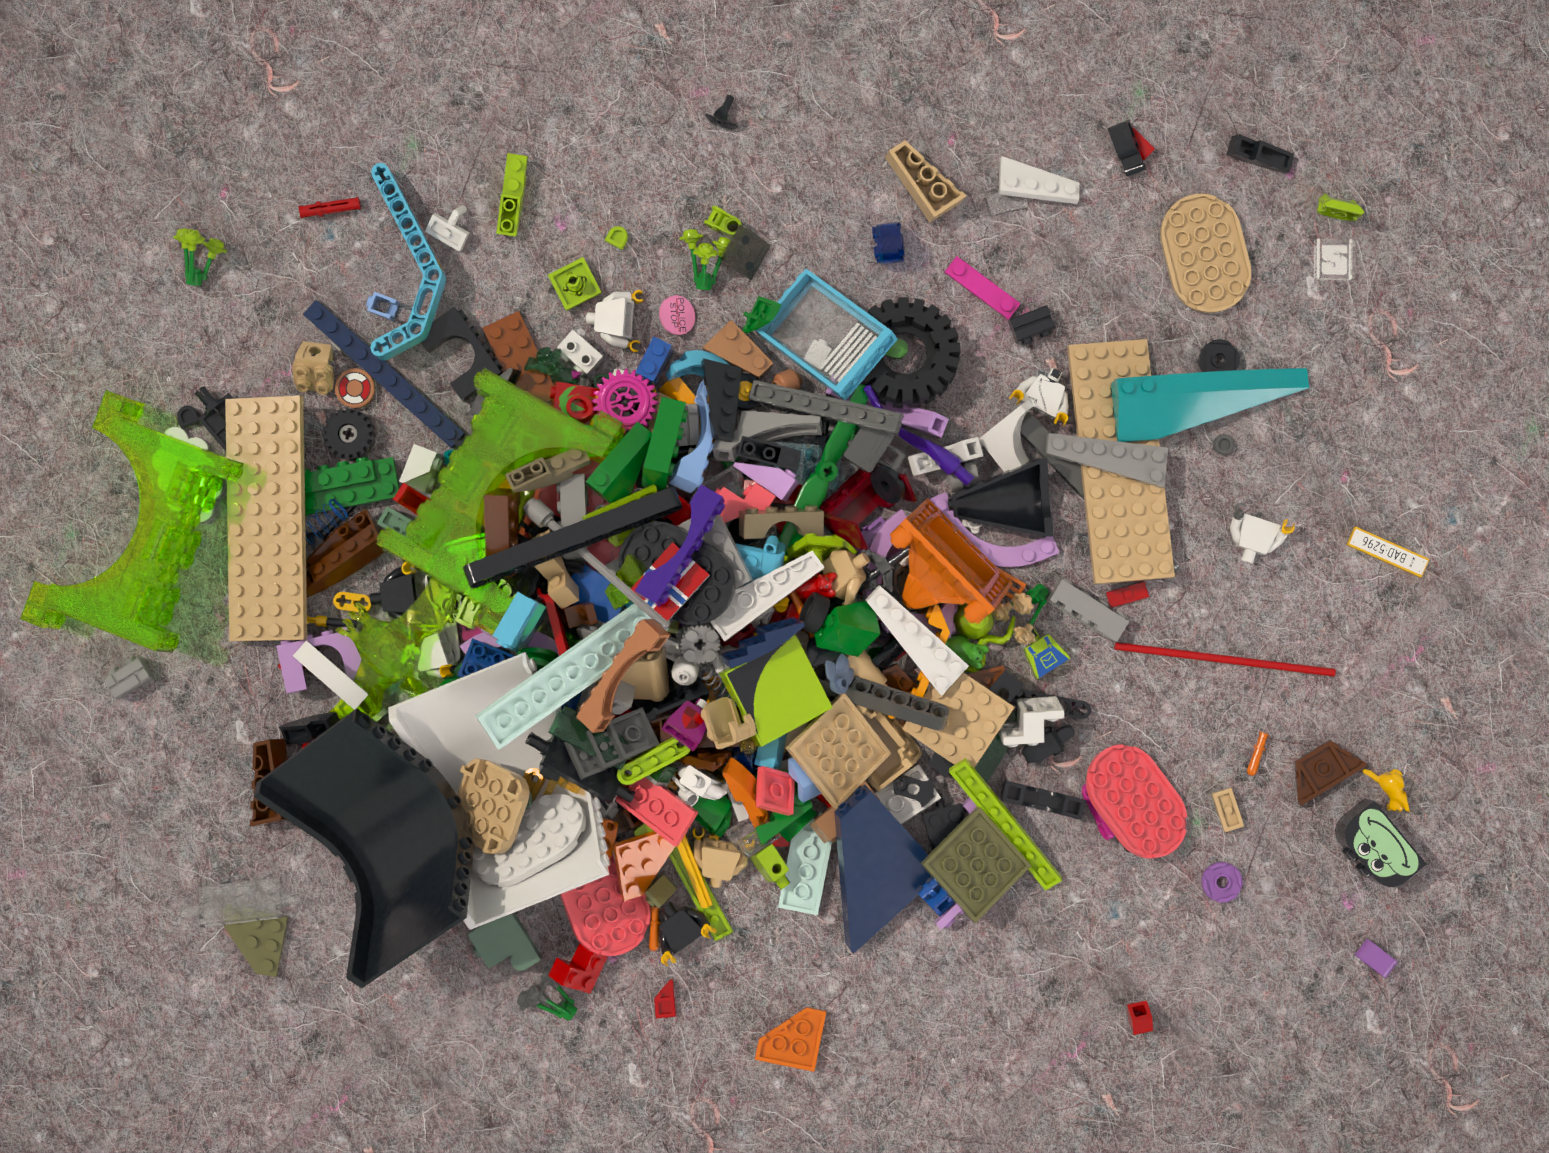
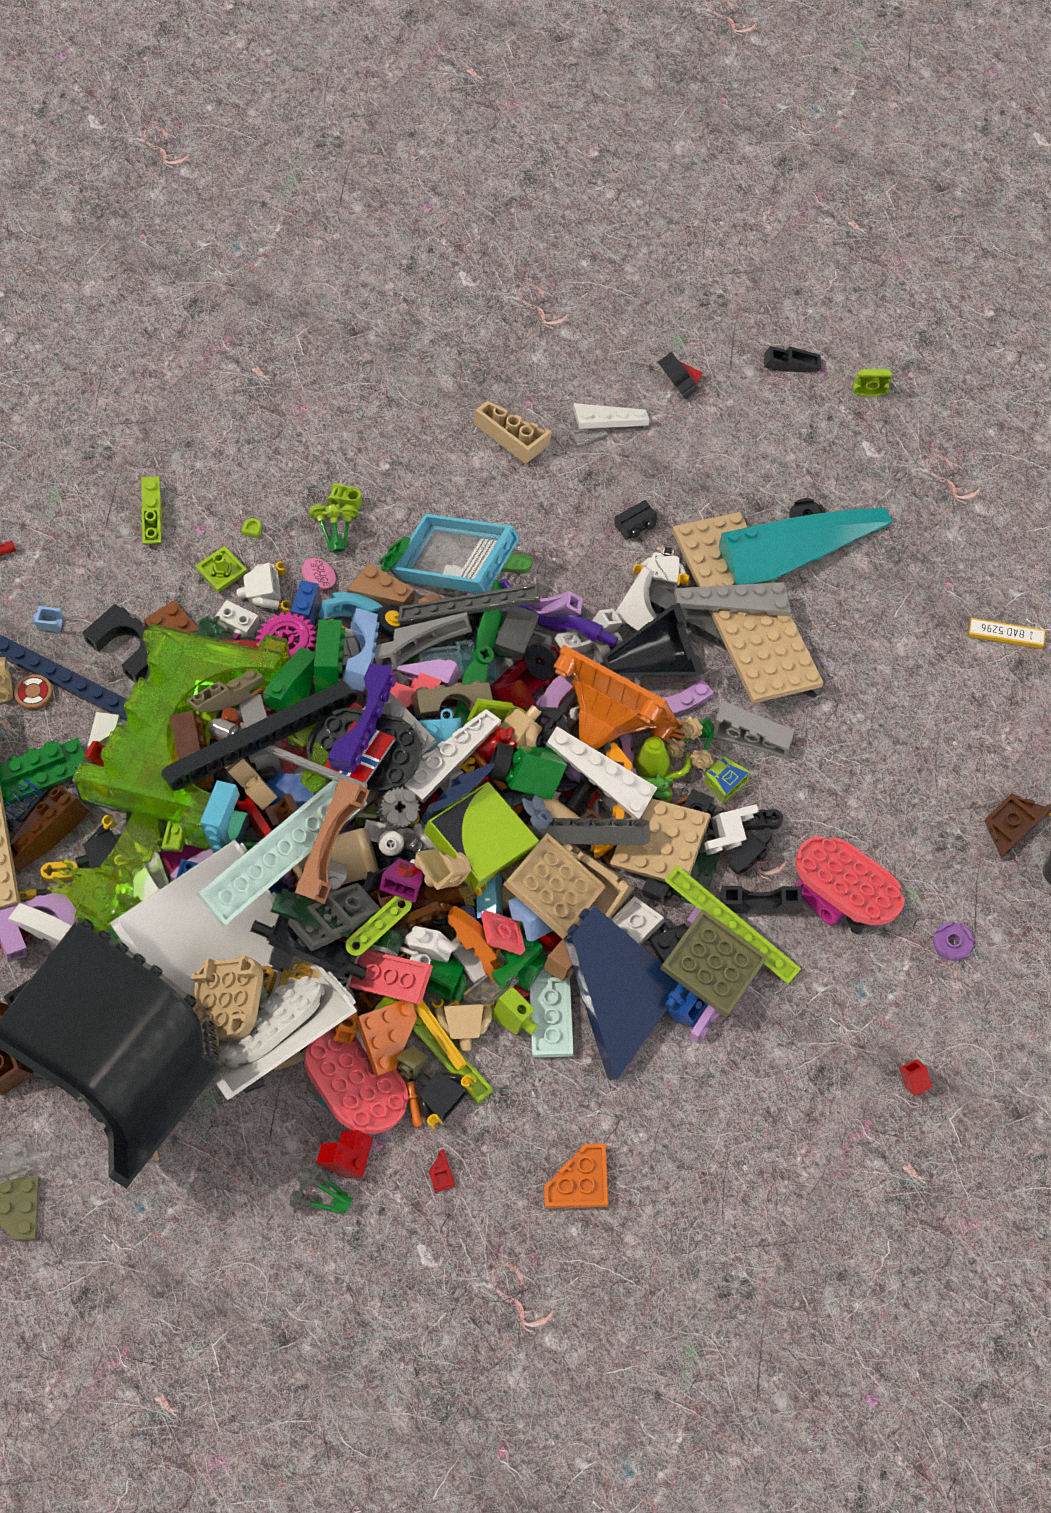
camera: 15 degrees left, 25 degrees down
black bush [323,408,376,460] -> none
medium azure beam [370,163,447,361] -> none
white plate [425,205,470,252] -> none
sand green brick [468,912,543,971] -> none
black wing [701,358,742,442] -> none
black plant [705,95,738,129] -> none
clear smoke tile [720,225,771,280] -> none
black slope [737,436,801,471] -> none
black tyre [849,297,961,409] -> none
clear blue brick [872,222,905,265] -> none
black piece [893,774,934,807] -> none
dark pink plate [944,256,1021,320] -> none
red piece [1106,582,1149,608] -> none
red piece [1114,642,1336,677] -> none
tan plate [1160,194,1251,313] -> none
tan plate [1211,787,1244,832] -> none
dark grey tile [1213,434,1234,455] -> none
white torso [1230,503,1295,564] -> none
orange piece [1247,732,1269,776] -> none
clear tile [1314,239,1356,280] -> none

